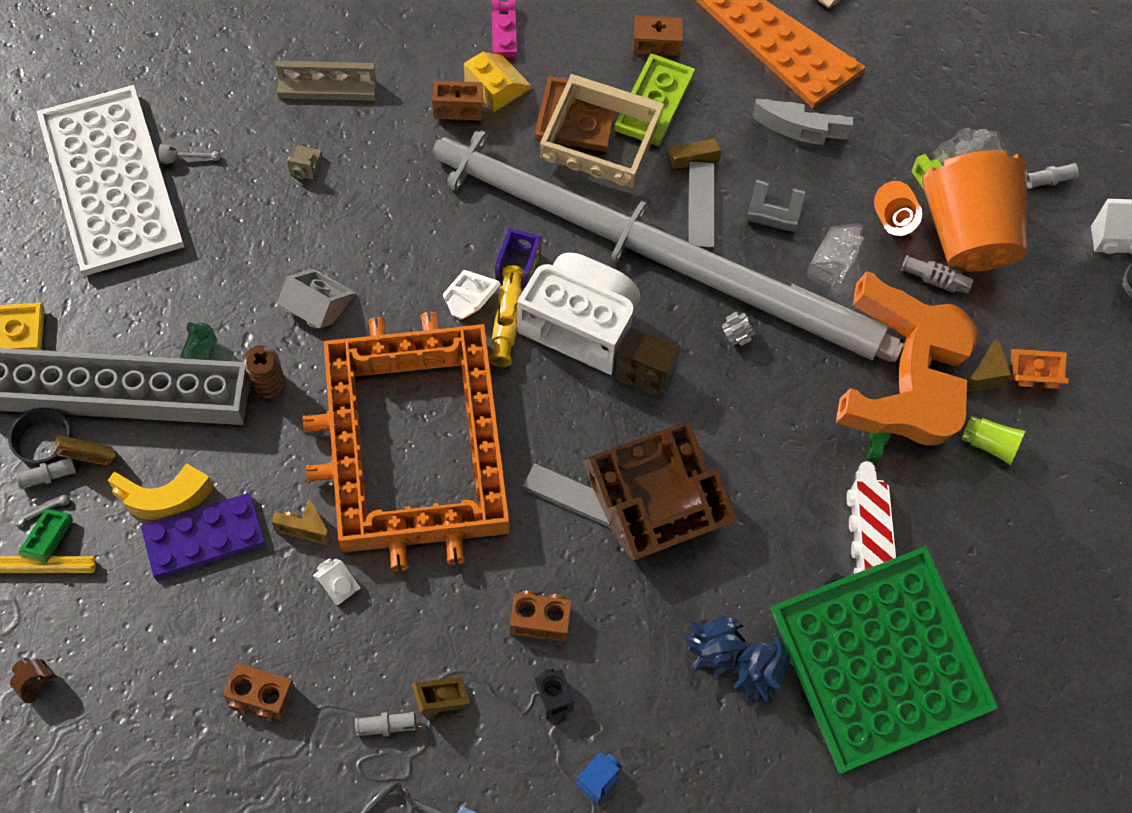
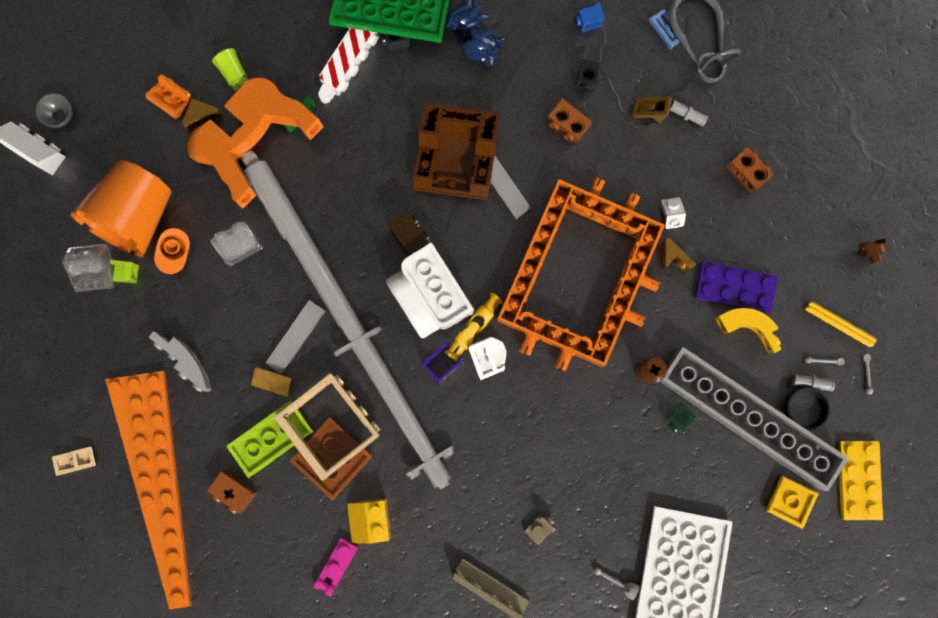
camera: 150 degrees left, 20 degrees up
green plate [18,508,73,563] -> none
pearl gold slope [53,435,115,466] -> none
light grey slope [277,269,356,328] -> none
dark orange brick [432,81,483,120] -> none
light grey gear [722,312,756,346] -> none
dark grey connector [746,179,806,232] -> none
light grey hinge [901,255,973,294] -> none
light grey pin [1027,163,1079,189] -> none

